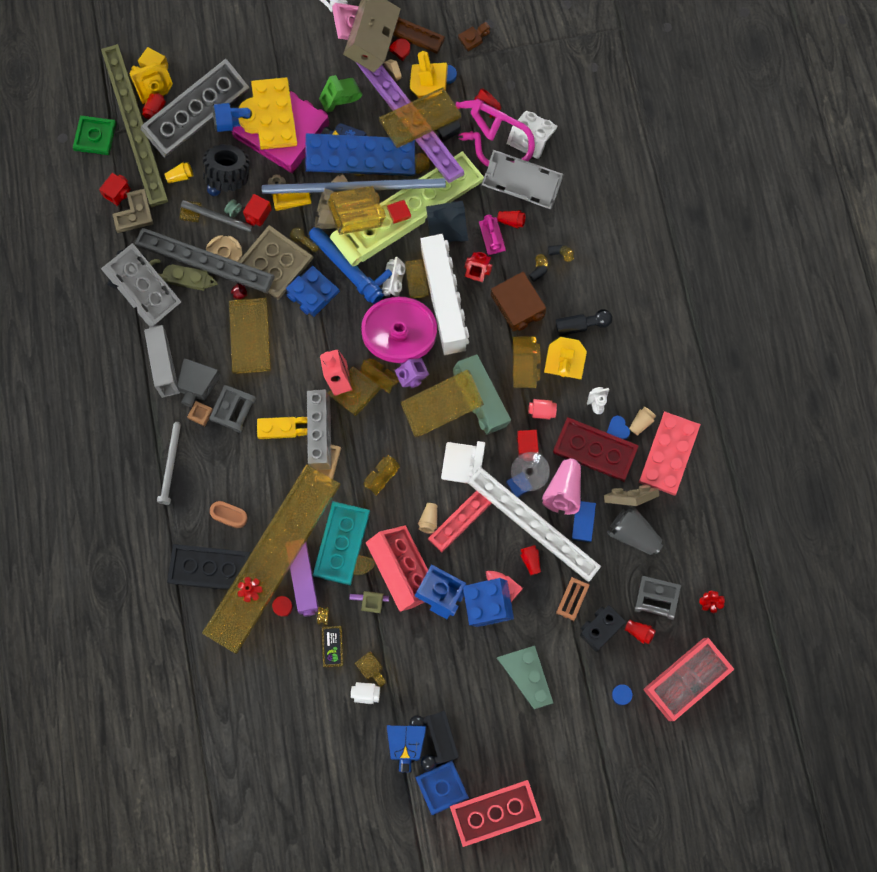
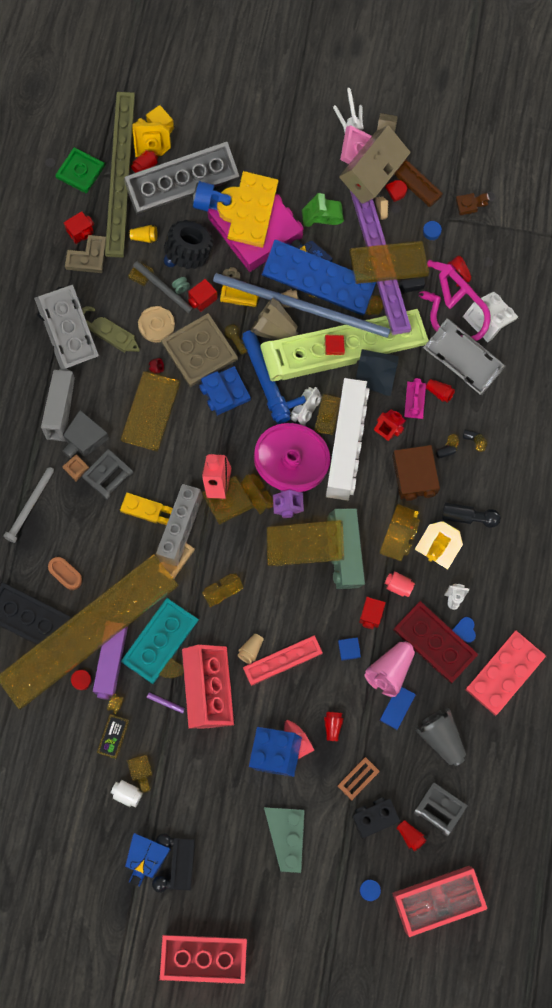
camera: 15 degrees right, 0 degrees up
dark grey tile [135,228,275,294] -> none
red plant [238,577,263,603] -> none
clear yellow brick [328,186,386,235] -> none
olive tile [361,591,384,613] -> none
yellow piece [410,51,448,98] -> none
blue plate [415,564,466,619] -> none
blue tile [415,761,469,815] -> none
white bracket [441,441,485,483] -> none
white tile [467,467,601,582] -> none
clear dish [511,452,550,491] -> none
dark tan plate [604,485,659,506] -> none
tan cone [629,407,656,436] -> none
red plant [699,591,725,613] -> none

